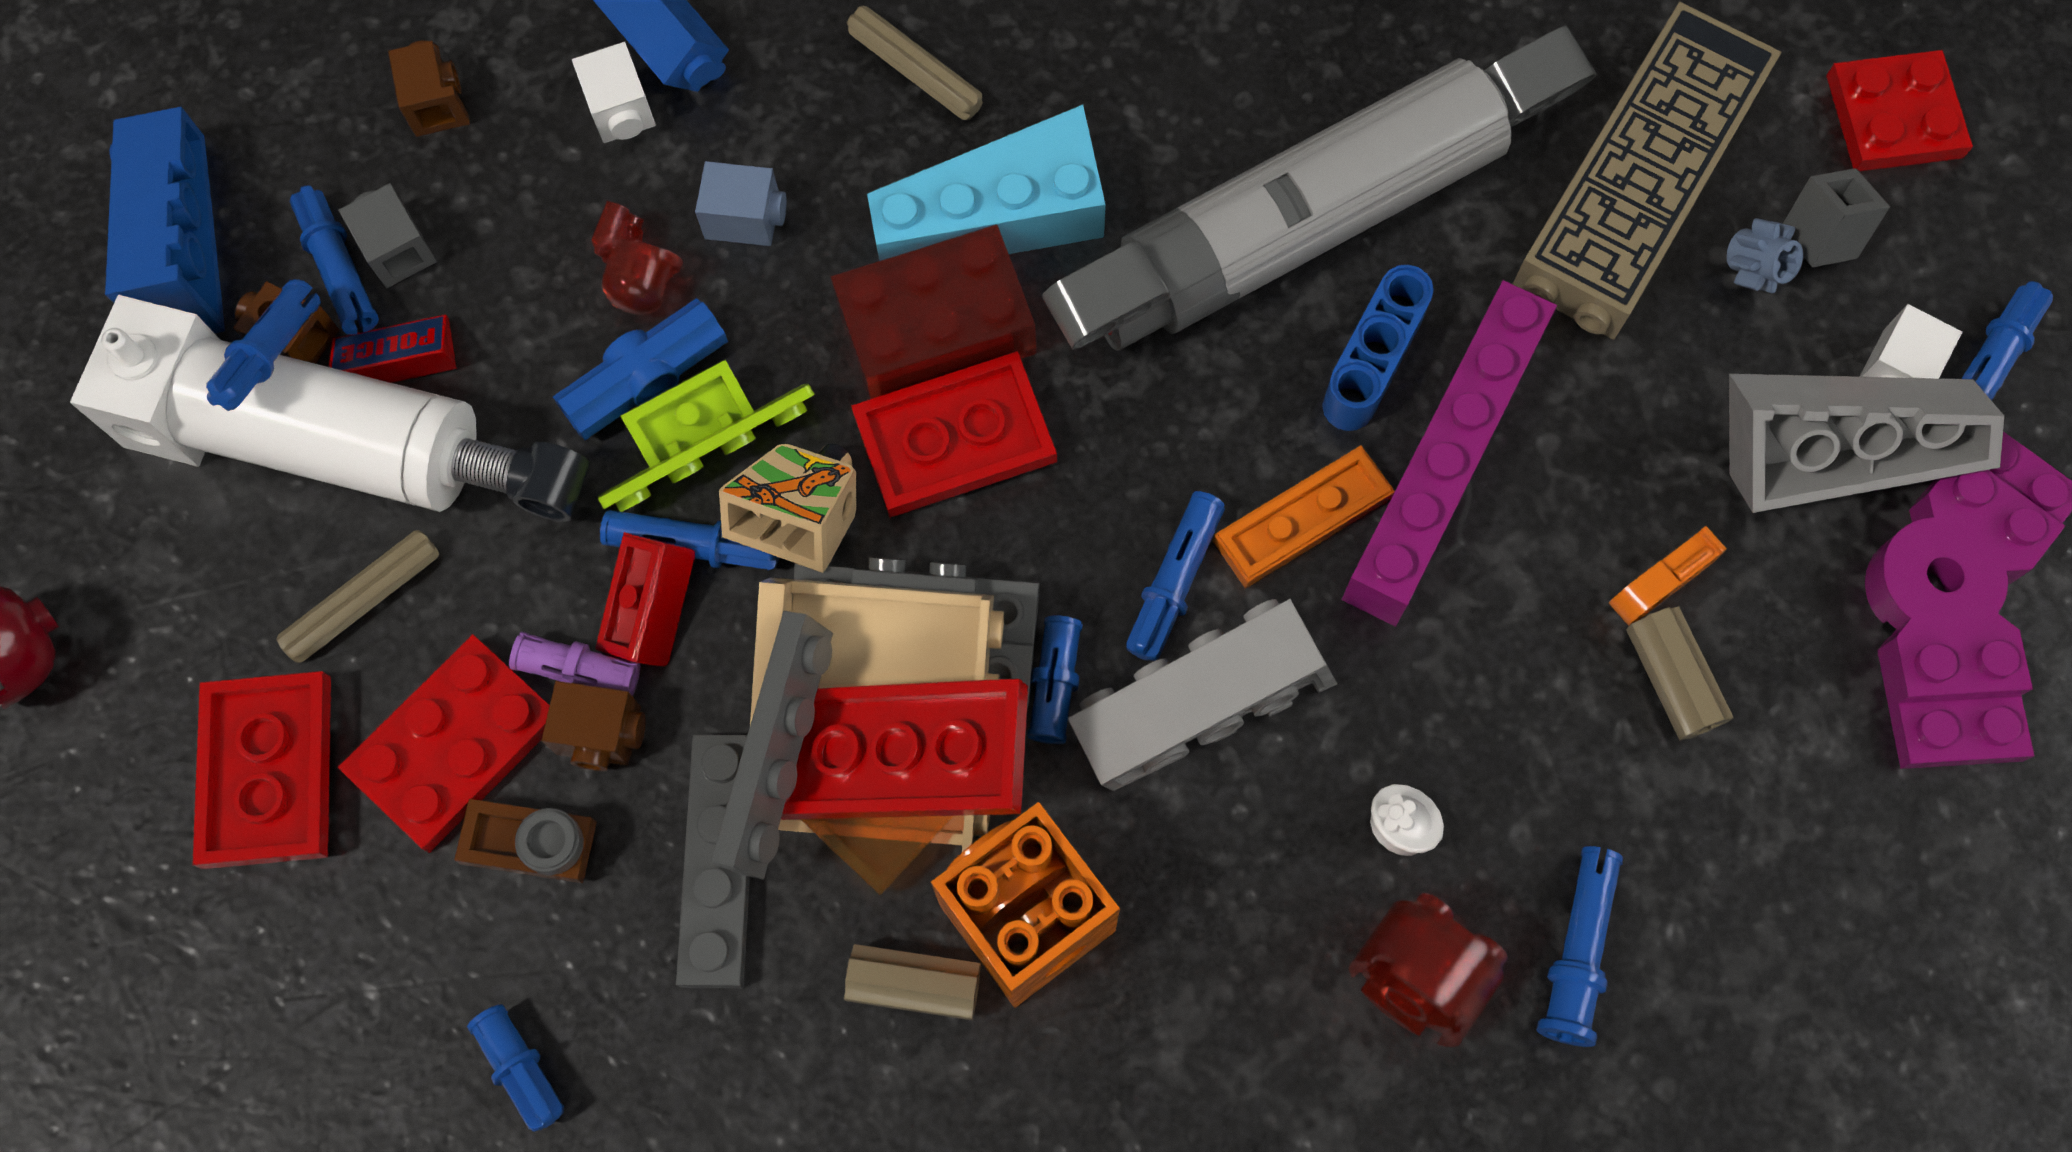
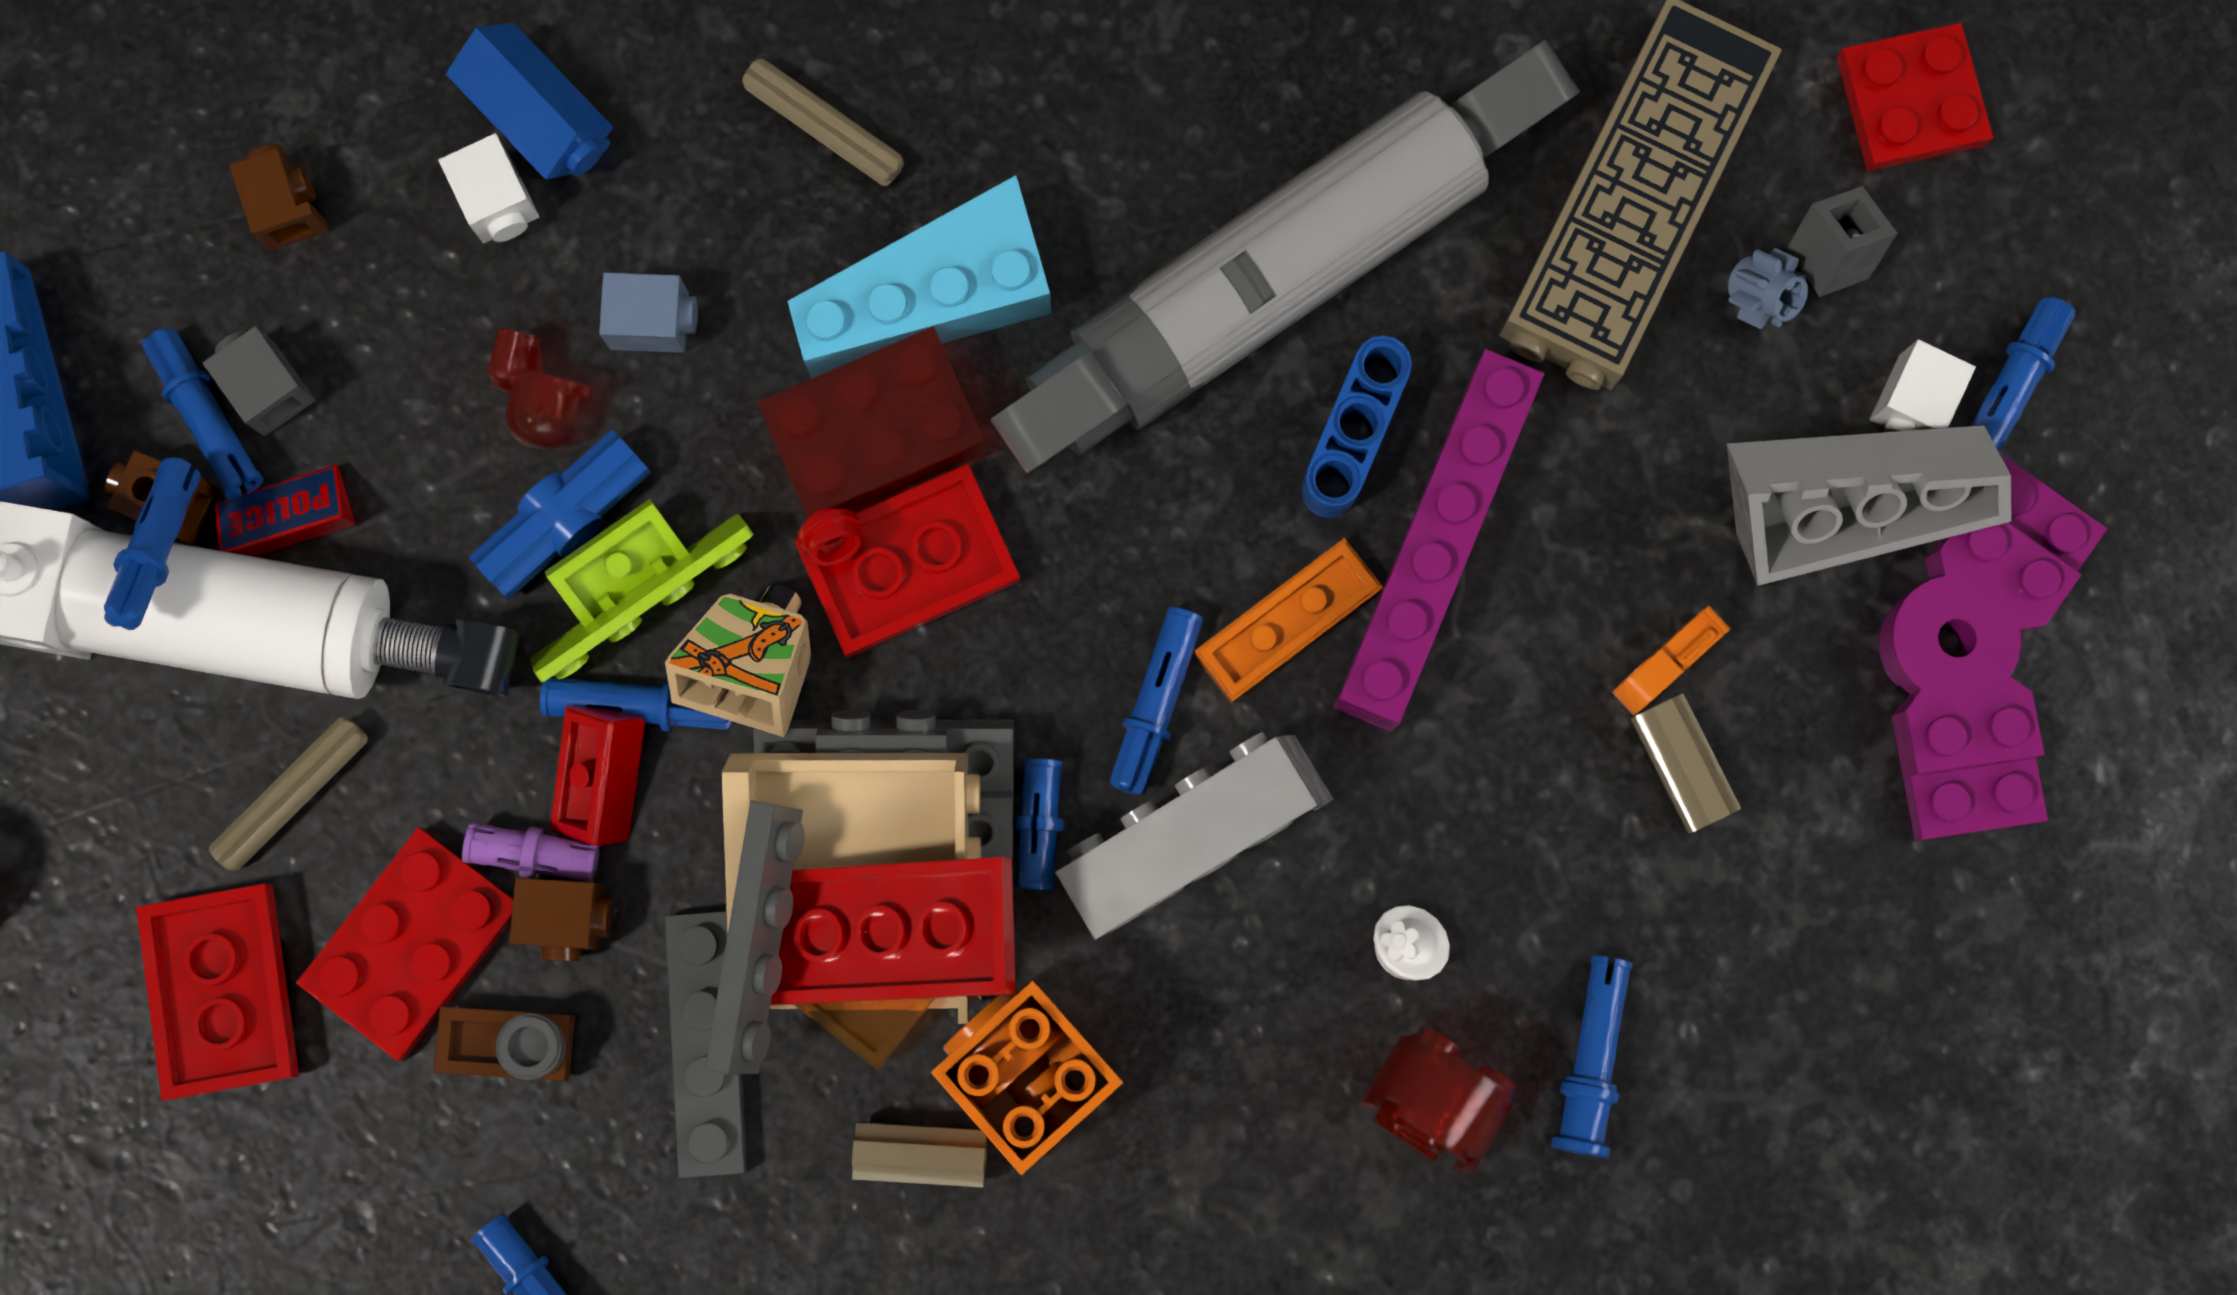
camera: 10 degrees left, 10 degrees up
none -> red plate [797,507,861,566]

